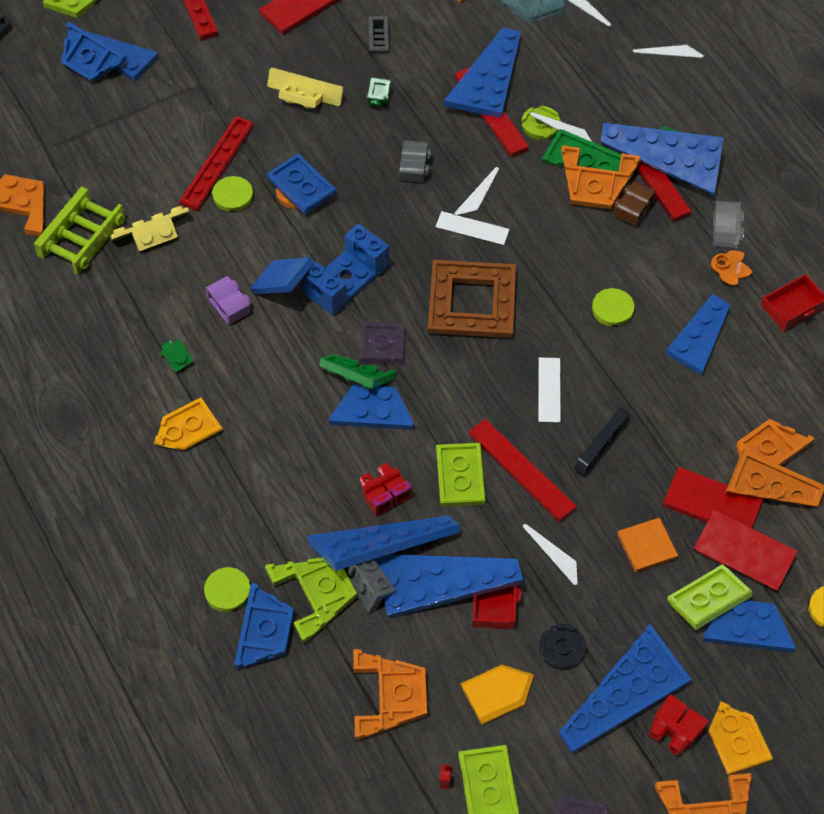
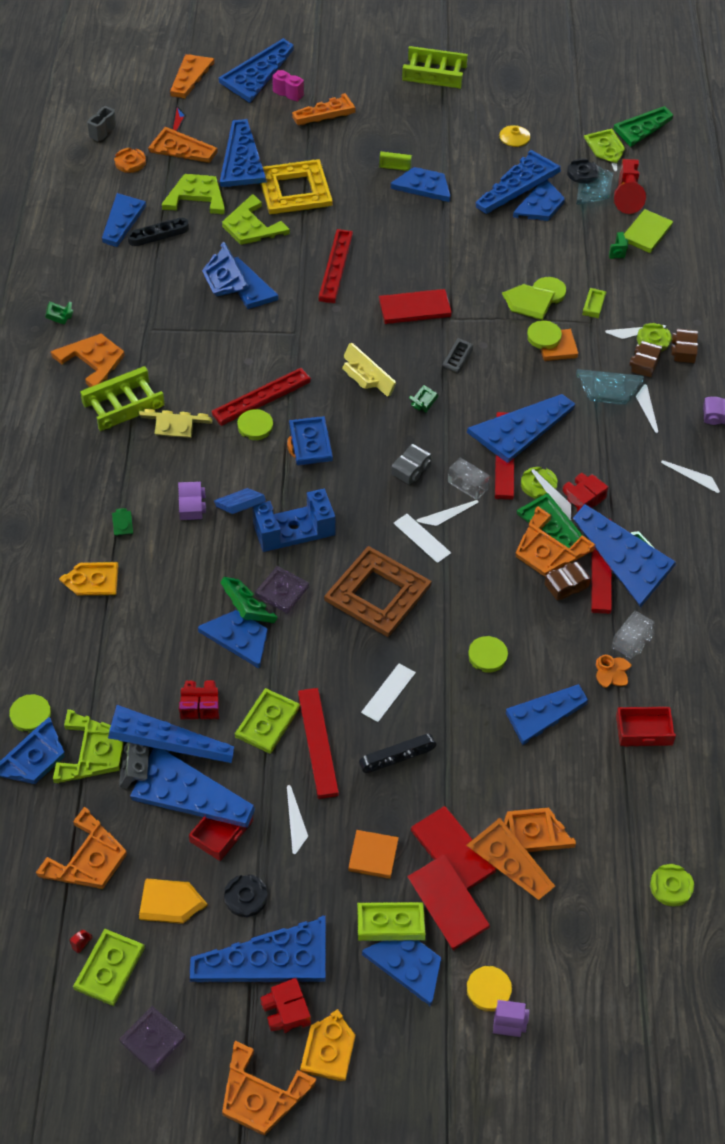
camera: 30 degrees right, 5 degrees down
none -> clear brick [448,457,490,500]
none -> red hips [562,473,609,512]

